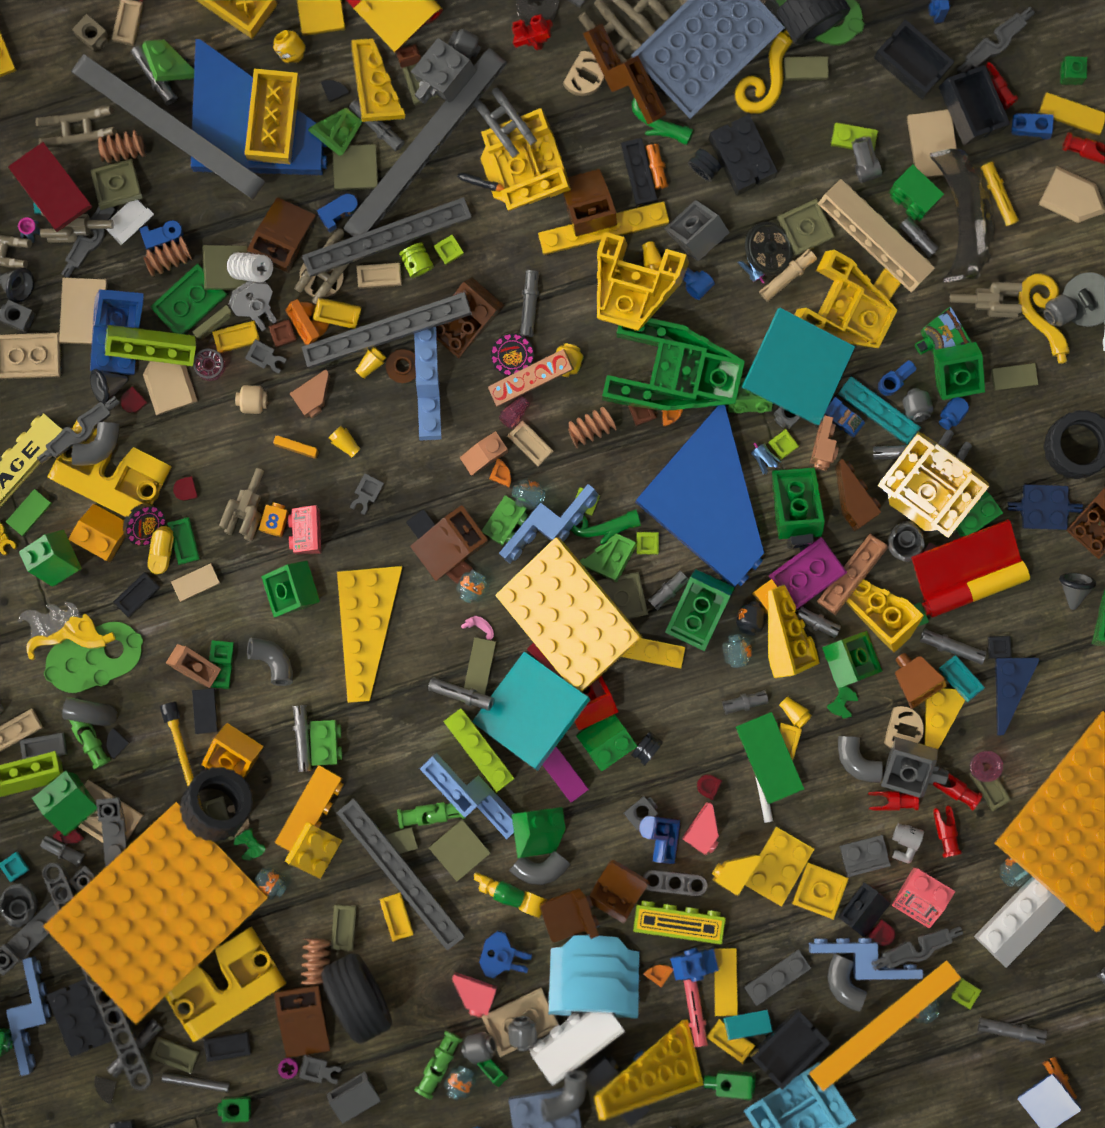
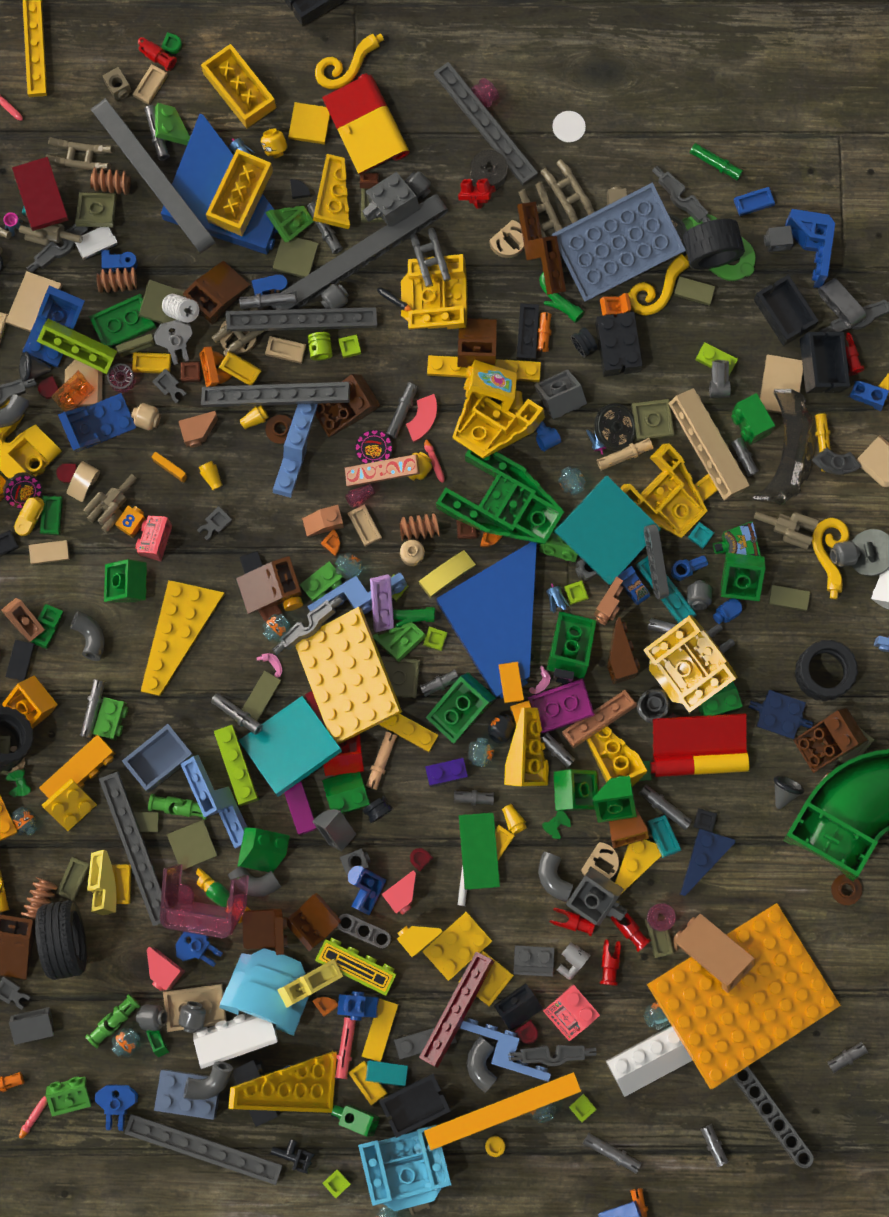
camera: 20 degrees right, 5 degrees down
none -> clear orange bracket [51,370,94,412]
none -> blue bracket [58,393,136,452]
none -> tan panel [67,461,100,502]
none -> light yellow slope [87,850,117,915]
none -> sand blue piece [122,724,194,793]
none -> clear pink windscreen [160,864,249,938]
none -> flat silver piece [229,138,255,154]
none -> flat silver pin [239,291,297,309]
none -> dark grey piece [272,595,344,655]
none -> light yellow slope [277,959,343,1008]
none -> light orange tile [283,597,303,611]
none -> dark grey brick [313,809,356,852]
none -> dark grey head [321,284,349,309]
none -> light nougat pin [365,732,397,790]
none -> lavender tile [370,575,394,632]
none -> tan head [400,540,425,566]
none -> coral tile [406,394,437,443]
none -> light yellow slope [419,550,476,598]
none -> plate [419,952,495,1068]
none -> coral piece [424,440,445,483]
none -> dark purple brick [425,758,468,787]
none -> yellow panel [464,360,517,412]
none -> yellow tile [485,1136,505,1157]
none -> light orange tile [498,662,524,704]
none -> bright pink piece [529,666,551,694]
none -> clear light blue head [558,466,586,496]
none -> green slope [593,776,637,823]
none -> orange bracket [600,293,631,317]
none -> dark grey beam [644,524,669,599]
none -> medium nougat panel [674,914,754,993]
none -> teal tile [688,522,714,549]
none -> dark grey tile [812,447,861,475]
none -> flat silver beam [818,278,866,328]

